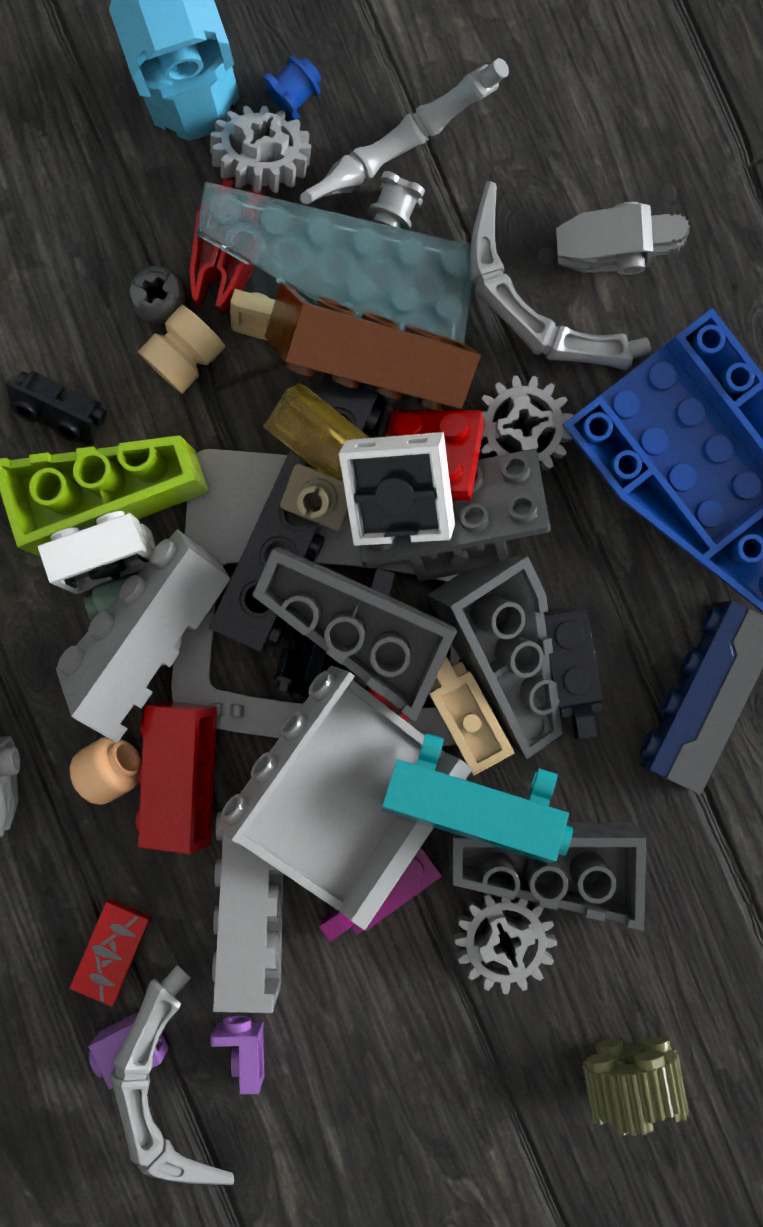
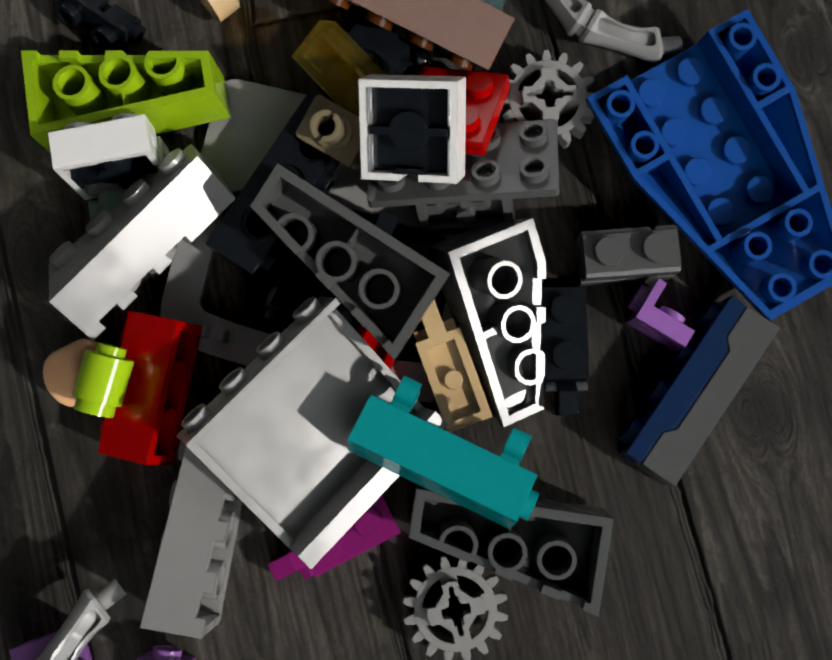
camera: 10 degrees right, 5 degrees down
red tile [69,899,152,1006] -> none
none -> lime brick [72,342,134,418]
none -> dark grey brick [574,225,682,287]
none -> medium lavender bracket [627,278,695,352]

